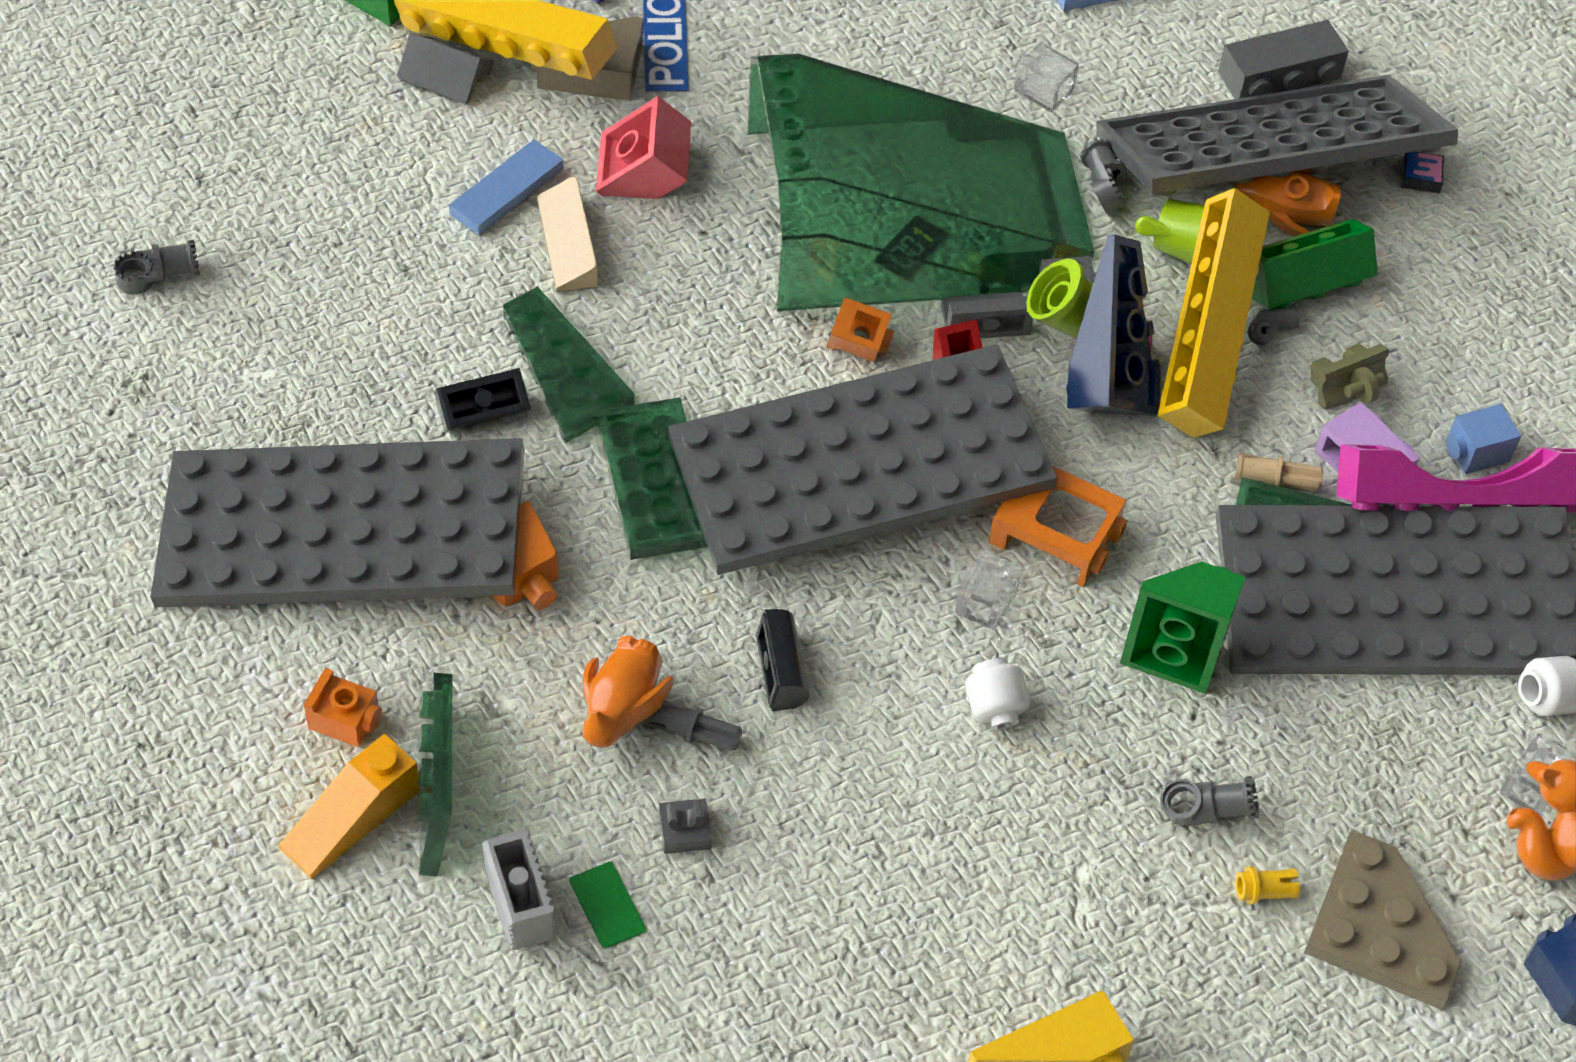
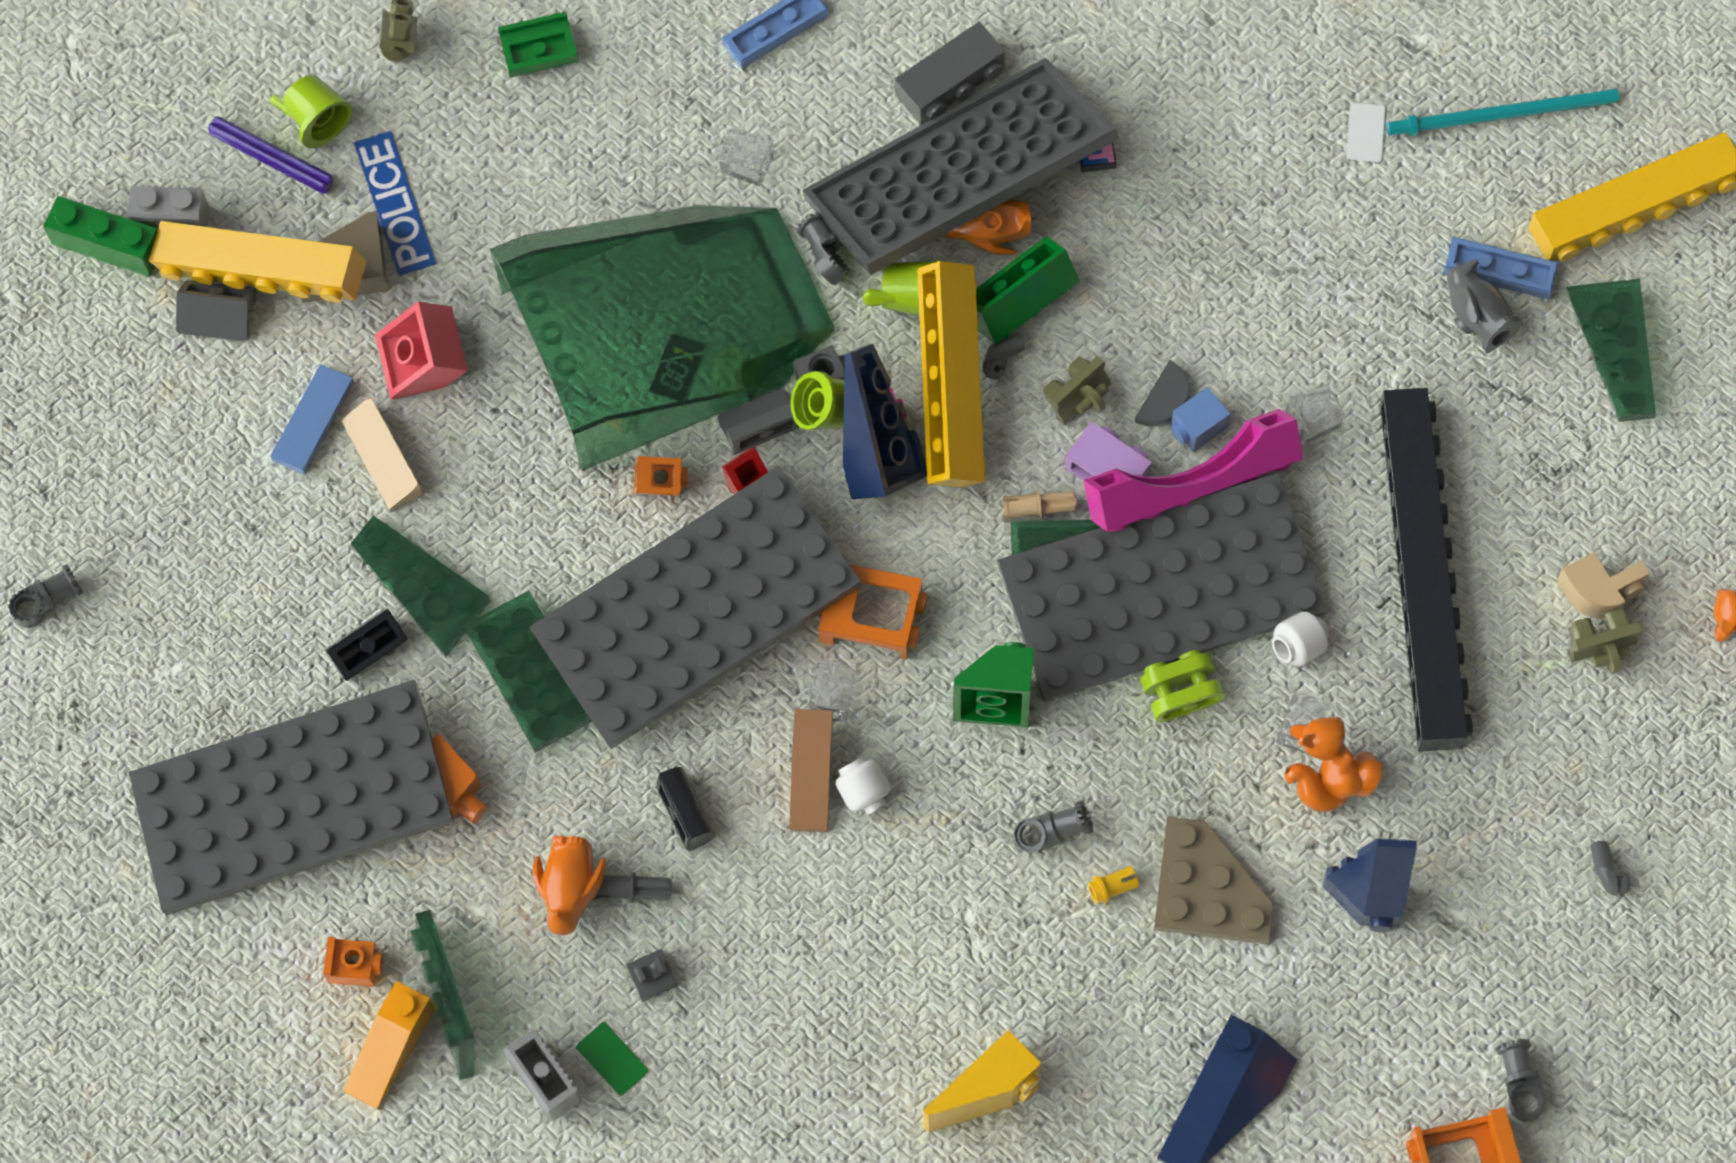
camera: 10 degrees left, 15 degrees up
none -> medium nougat slope [790,709,833,832]
none -> dark grey tile [1134,359,1189,427]
none -> lime brick [1140,650,1226,722]

